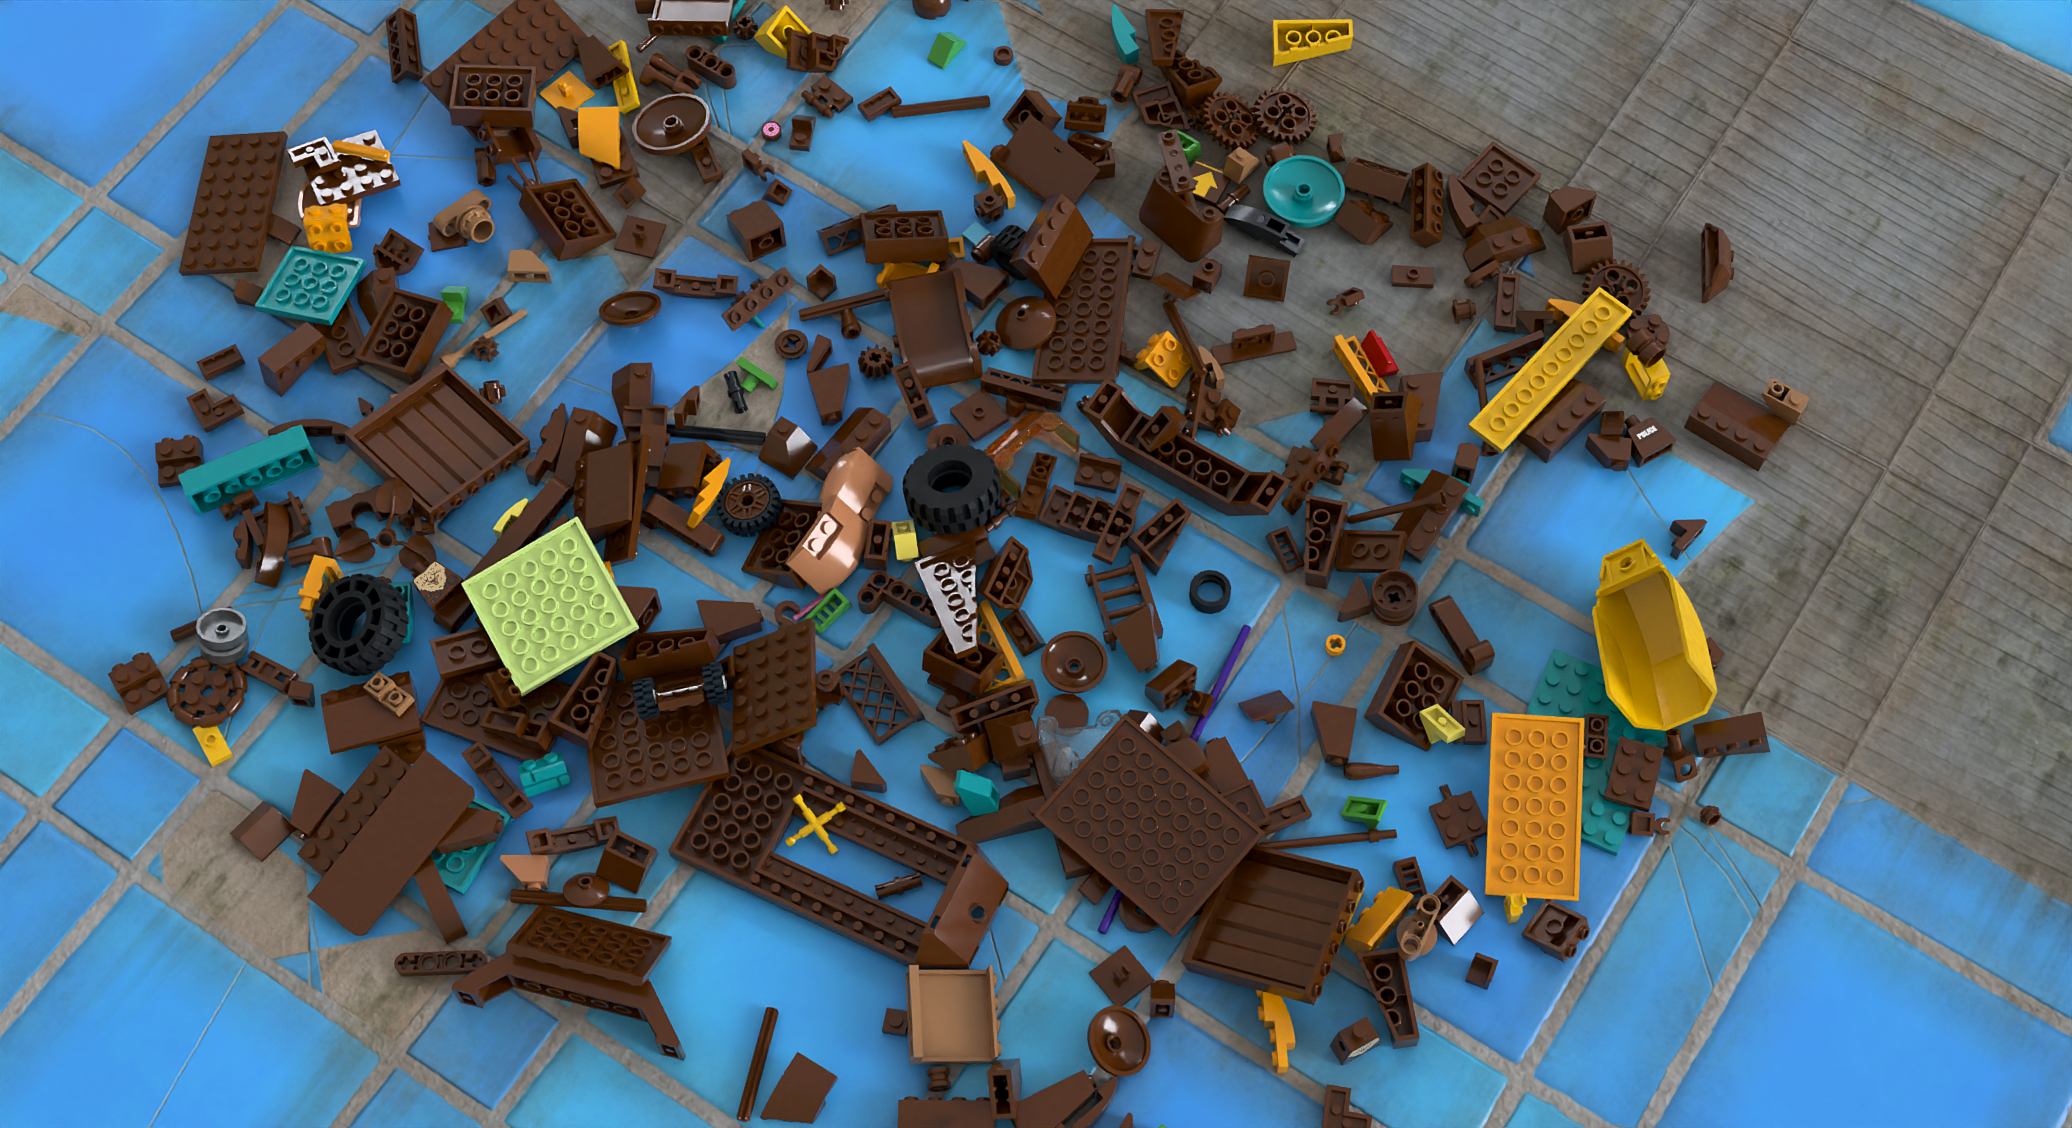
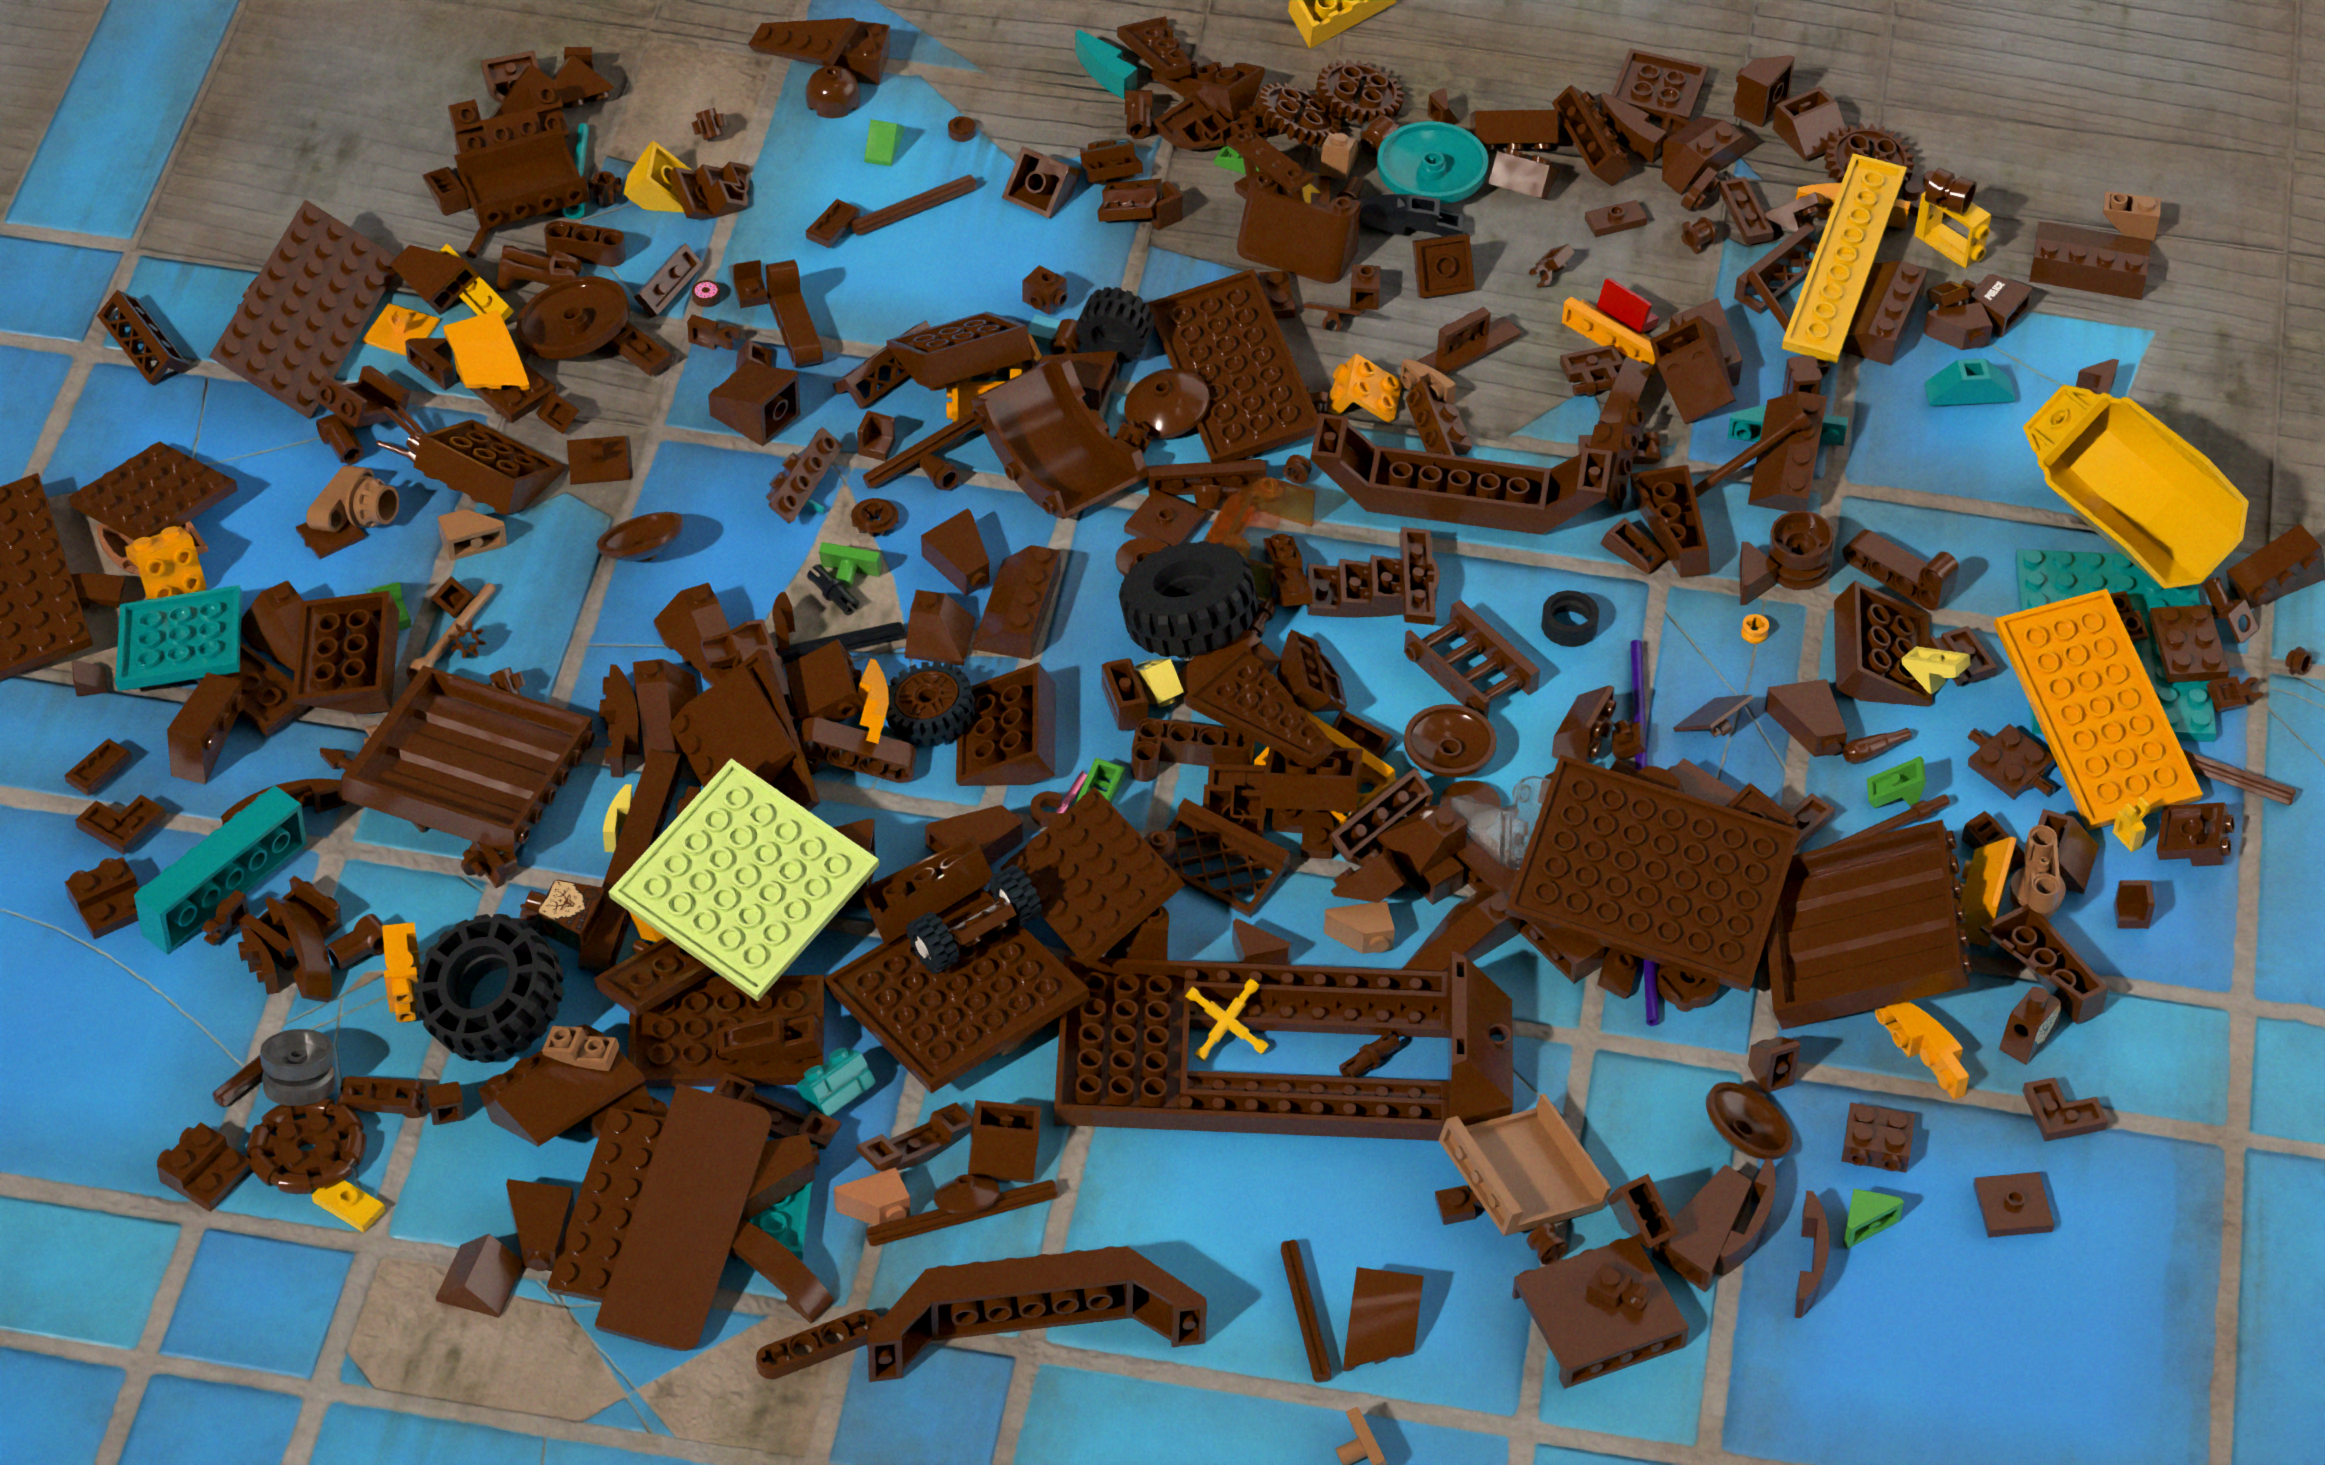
camera: 25 degrees left, 15 degrees down
plate [287,136,341,173] -> none
reddish brown arch [325,485,399,538] -> none
light orange axle [332,140,390,162] -> none
reddish brown plant [334,477,437,571] -> none
reddish brown slope [373,228,425,276] -> none
reddish brown slope [449,64,537,128] -> none
reddish brown hips [483,668,522,710] -> none
reddish brown plate [506,904,672,986] -> none
reddish brown wedge [549,651,619,752] -> none
reddish brown slope [653,268,738,299] -> none
nougat slope [785,495,869,596] -> none
reddish brown plate [801,75,853,119] -> none
reddish brown slope [806,334,833,381] -> none
nougat slope [817,447,893,525] -> none
reddish brown gear [858,344,894,381] -> none
reddish brown slope [891,360,938,431] -> none
teal slope [953,770,1000,817] -> none
light orange slope [962,140,1015,210] -> none
reddish brown door [990,114,1101,205] -> none
reddish brown slope [1010,193,1094,300] -> none
reddish brown bracket [1074,453,1122,494] -> none
reddish brown piece [1089,945,1154,1006] -> none
reddish brown slope [1111,603,1160,674] -> none
reddish brown wedge [1126,497,1192,576] -> none
reddish brown slope [1136,406,1188,452] -> none
reddish brown axle [1163,300,1208,377] -> none
reddish brown plate [1214,399,1241,438] -> none
reddish brown plate [1335,530,1407,573] -> none
reddish brown wedge [1701,223,1734,304] -> none
none -> reddish brown plate [633,243,704,318]
none -> reddish brown beam [766,259,823,368]
none -> reddish brown slope [1203,764,1268,838]
none -> reddish brown plate [1841,1103,1915,1173]
none -> teal slope [1924,359,2015,406]
none -> reddish brown axle [2182,749,2296,805]

